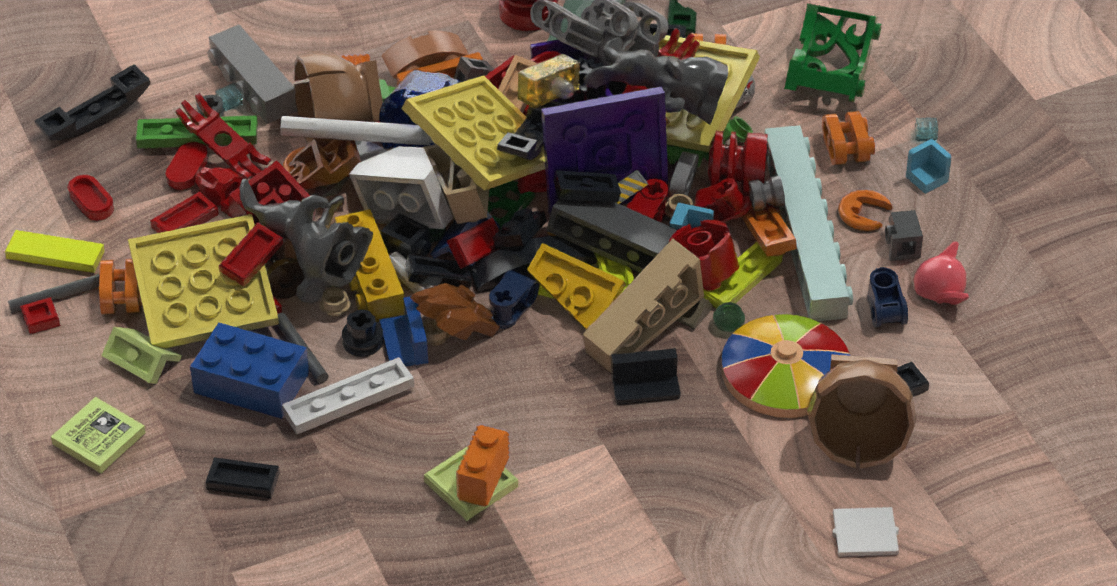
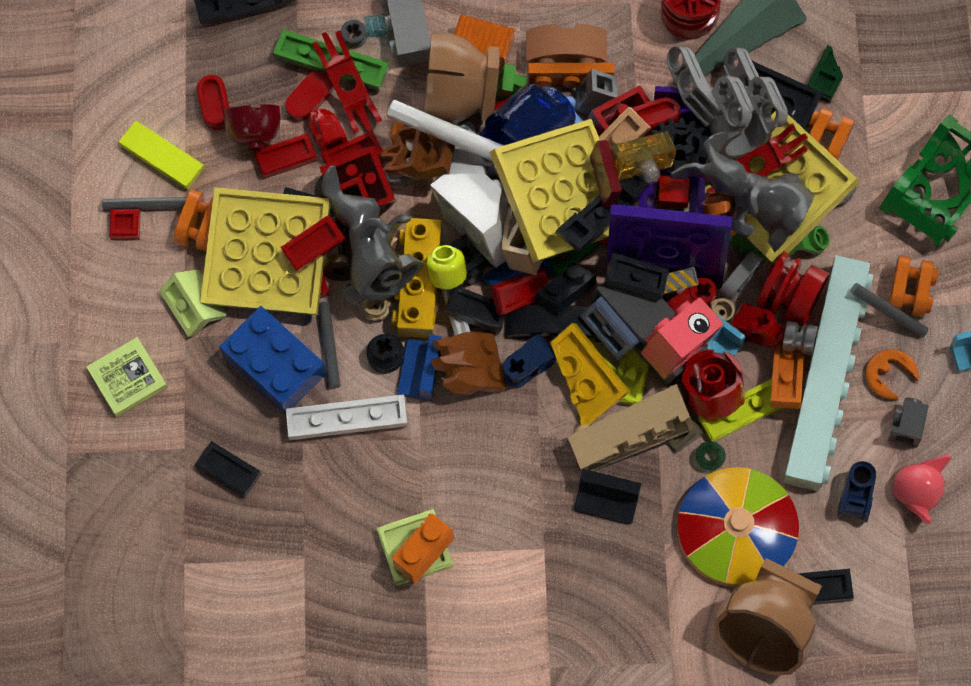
camera: 25 degrees right, 25 degrees up
none -> dark red cylinder [223,104,281,150]
none -> neon yellow head [426,245,467,290]
none -> sand blue tile [580,296,640,361]
none -> dark red tile [589,140,622,207]
none -> coral brick [641,297,724,379]
none -> dark grey bar [850,283,928,338]

